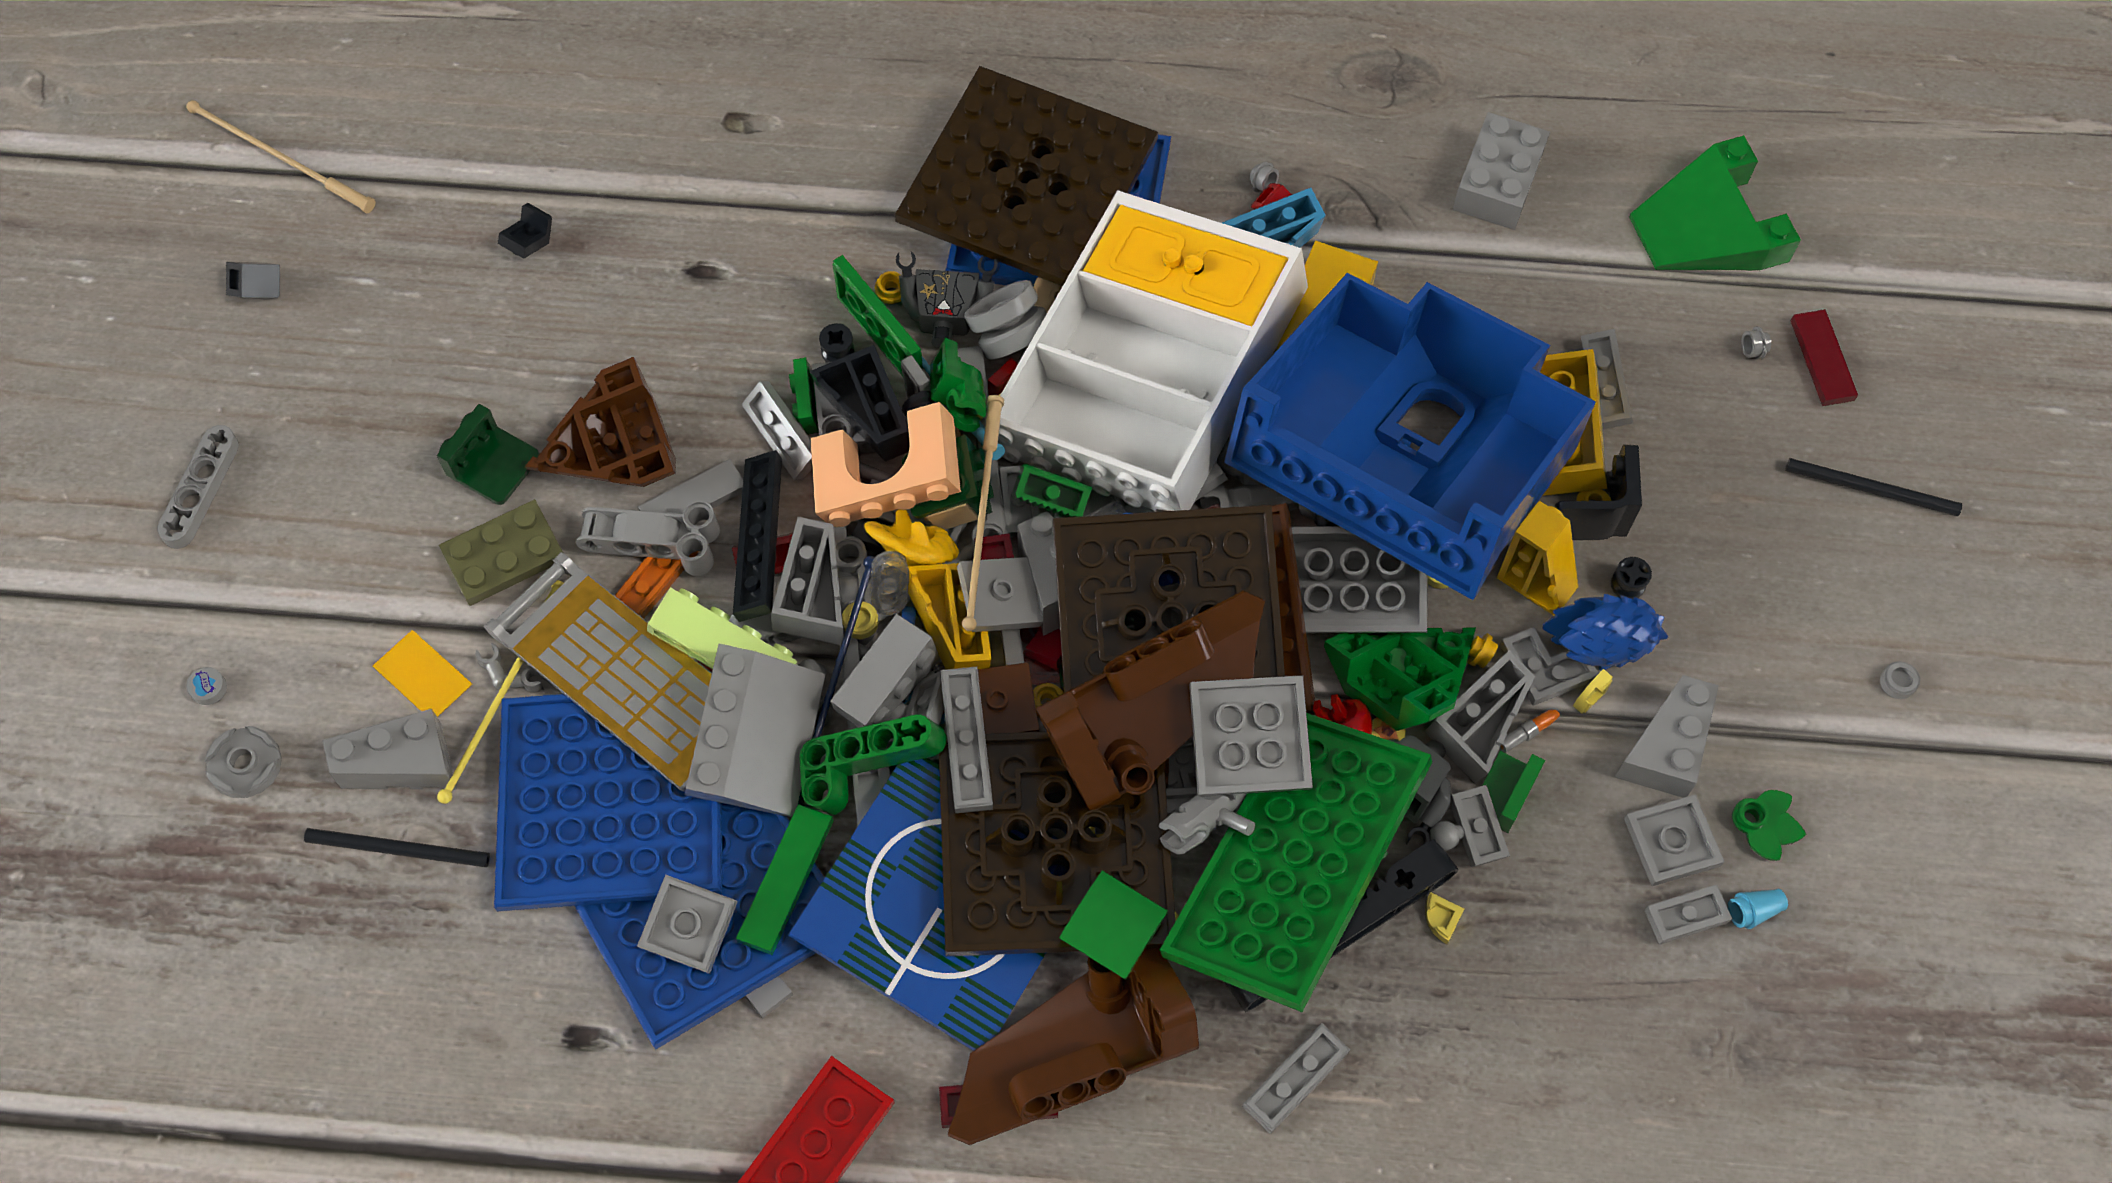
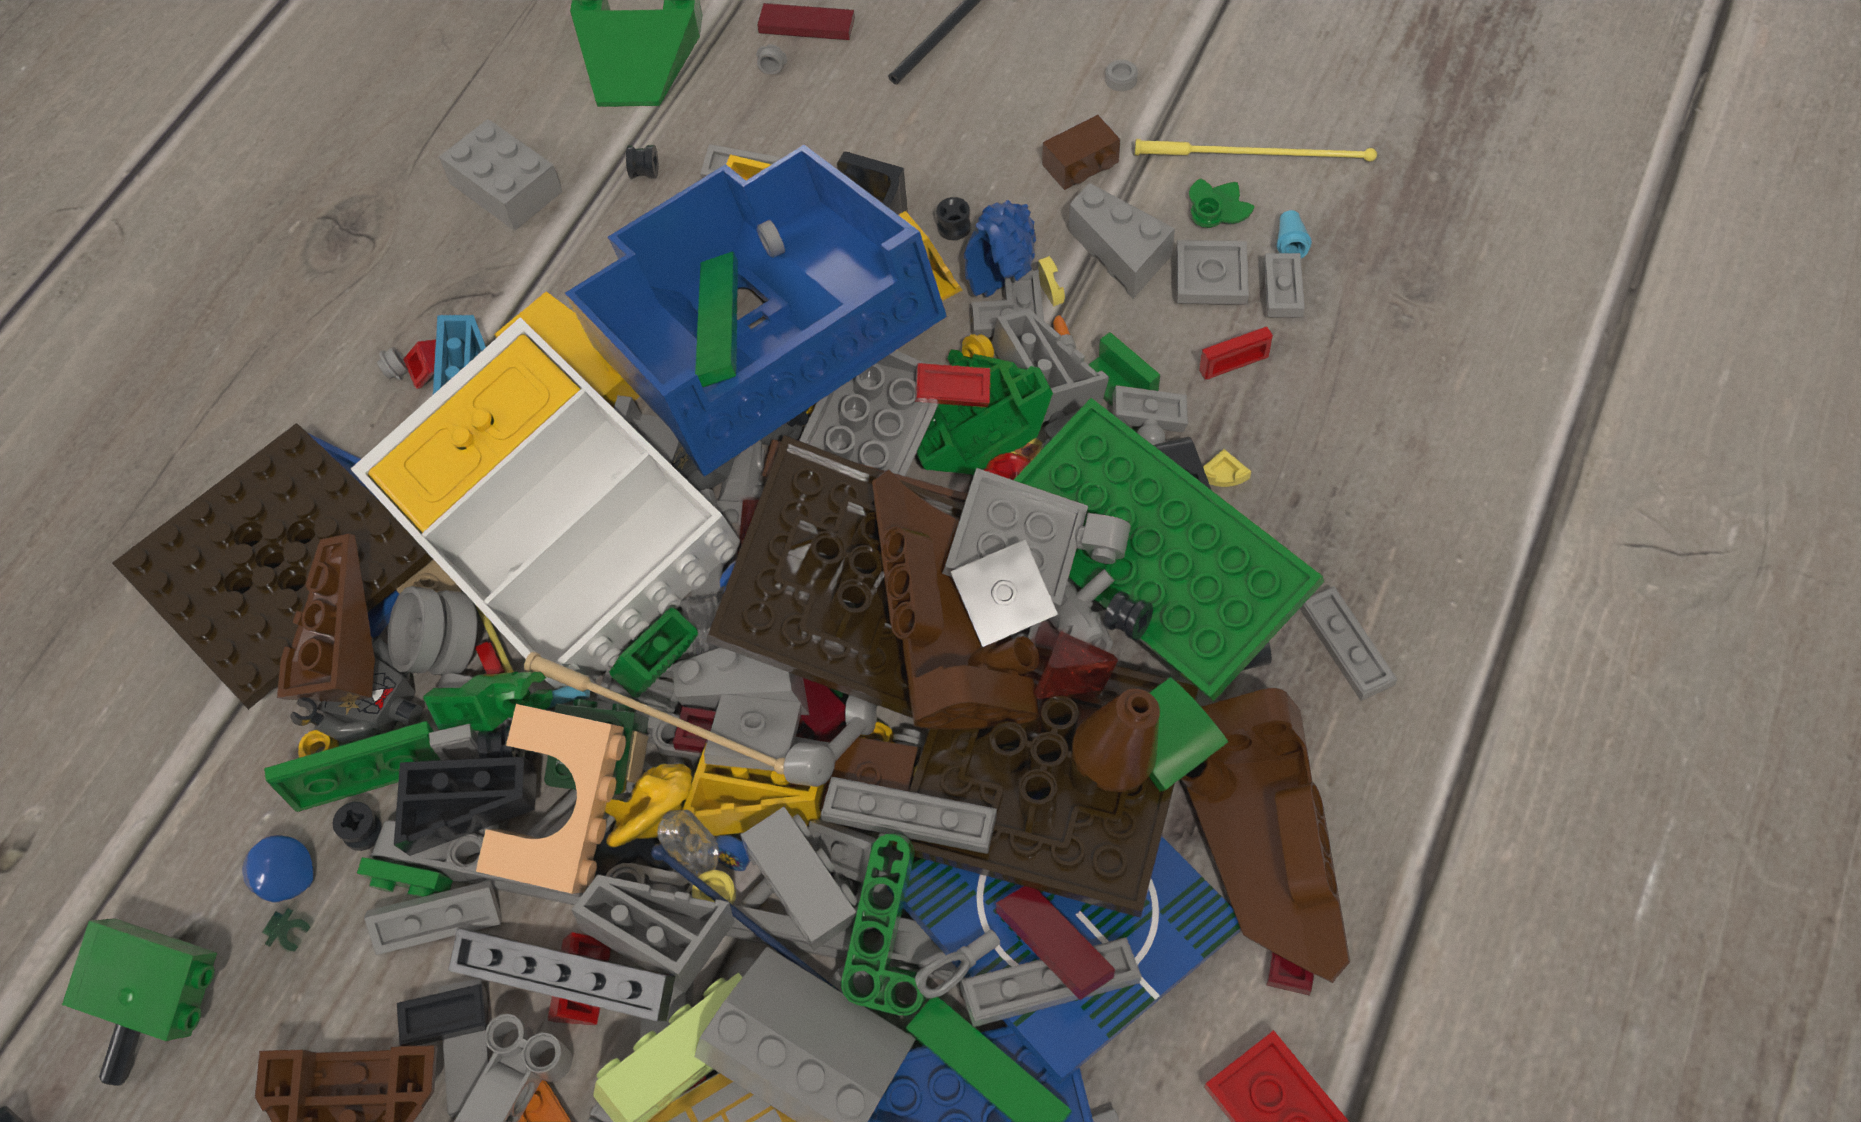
camera: 65 degrees left, 5 degrees down
none -> green piece [62,918,217,1086]
none -> blue hair [242,835,313,903]
none -> clear green plate [262,907,310,952]
none -> reddish brown wedge [277,534,375,702]
none -> black tile [397,983,489,1046]
none -> black wheel [626,145,659,178]
none -> green tile [695,251,738,387]
none -> light grey tile [757,220,785,258]
none -> light grey piece [783,695,877,787]
none -> red tile [915,363,990,407]
none -> light grey piece [915,930,1000,999]
none -> plate [950,539,1058,647]
none -> light grey tile [960,937,1142,1027]
none -> dark red tile [996,886,1115,1000]
none -> clear red slope [1034,631,1118,699]
none -> reddish brown brick [1042,115,1120,190]
none -> reddish brown cone [1072,689,1160,792]
none -> light grey plate [1077,513,1131,564]
none -> black wheel [1104,591,1153,641]
none -> light yellow piece [1135,139,1377,162]
none -> red tile [1199,326,1273,380]

